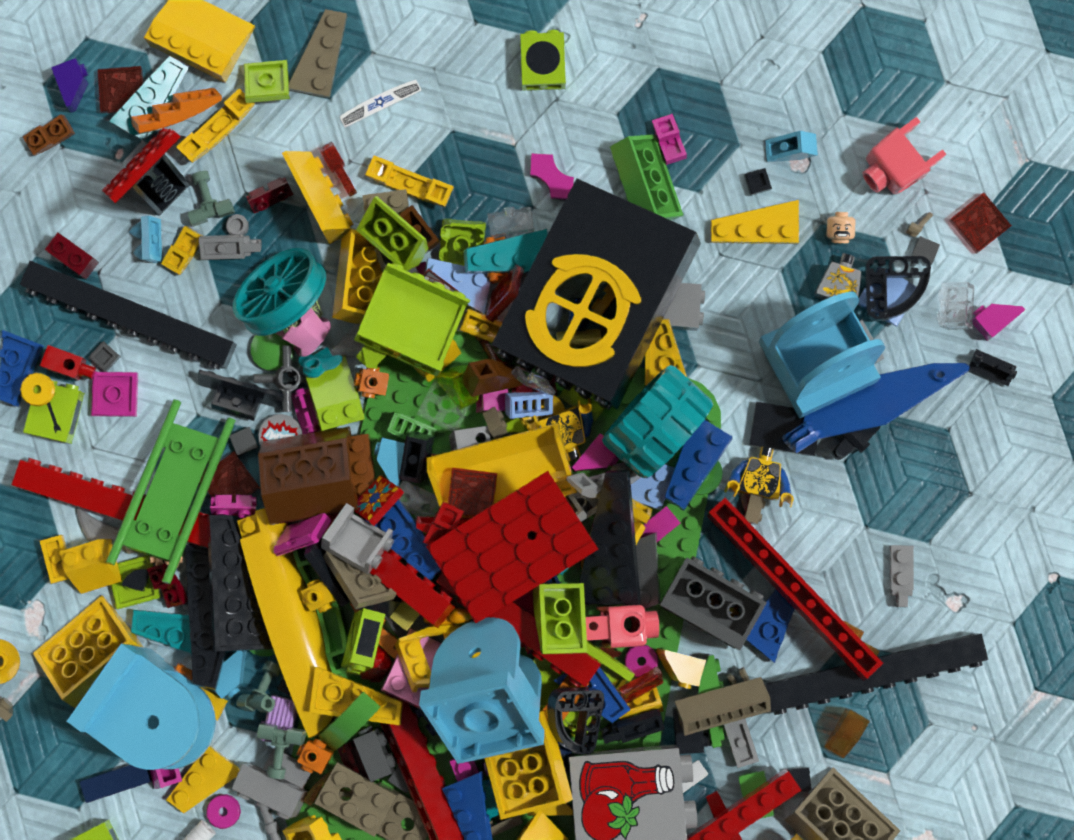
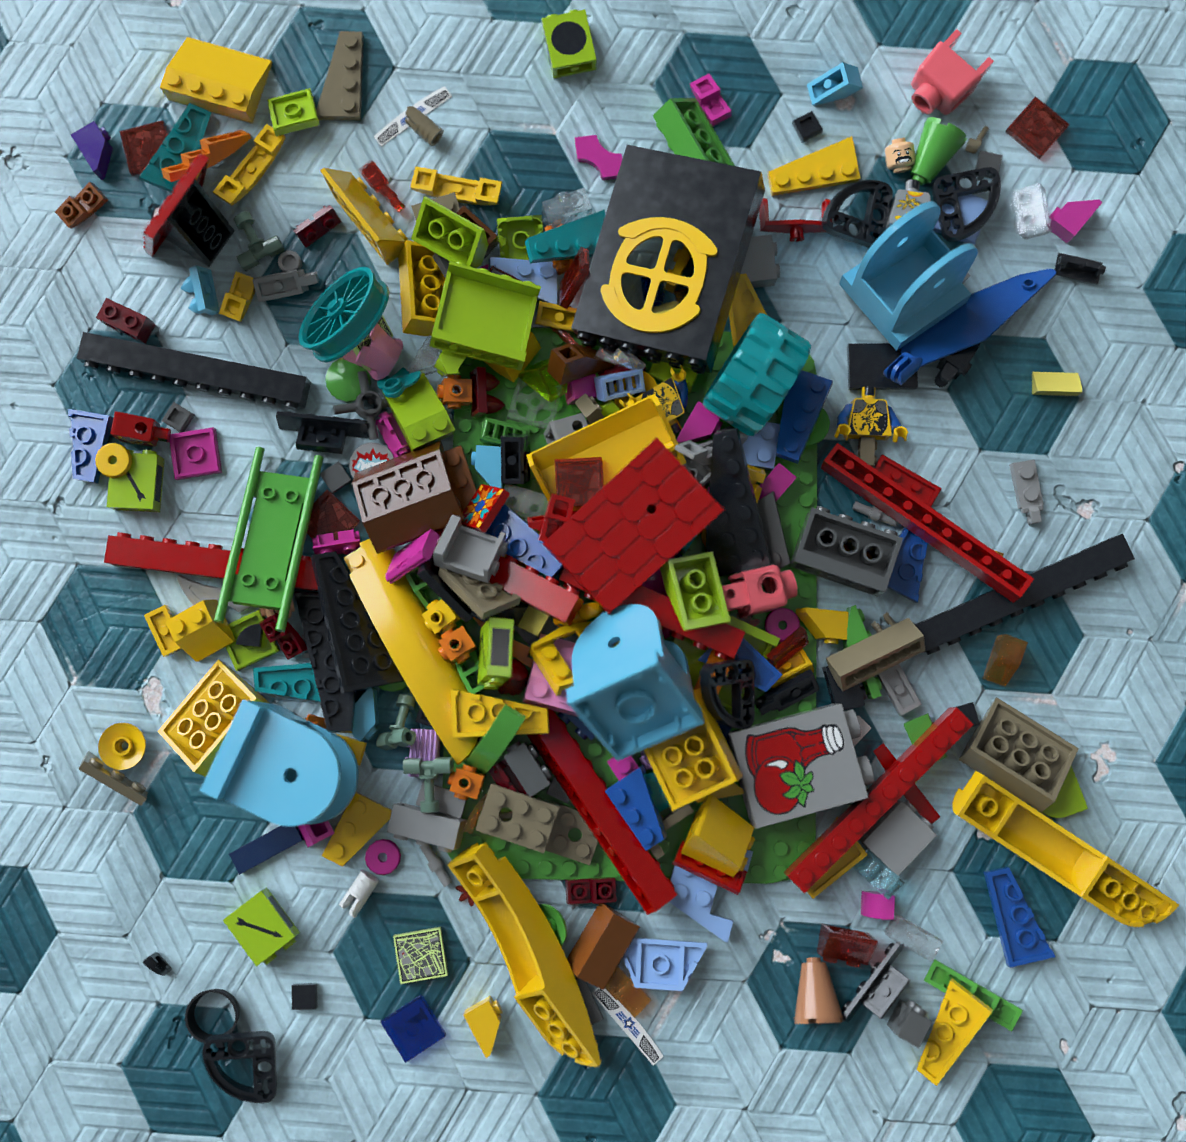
camera: 10 degrees left, 0 degrees up
none -> dark tan hinge [405,106,444,146]
none -> orange brick [438,626,477,664]
none -> dark red tile [470,367,505,418]
none -> red piece [759,198,832,242]
none -> black beam [822,180,893,248]
none -> light grey bar [852,501,897,527]
none -> red tile [873,454,942,507]
none -> bright green cone [910,117,967,185]
none -> light yellow slope [1032,372,1082,396]

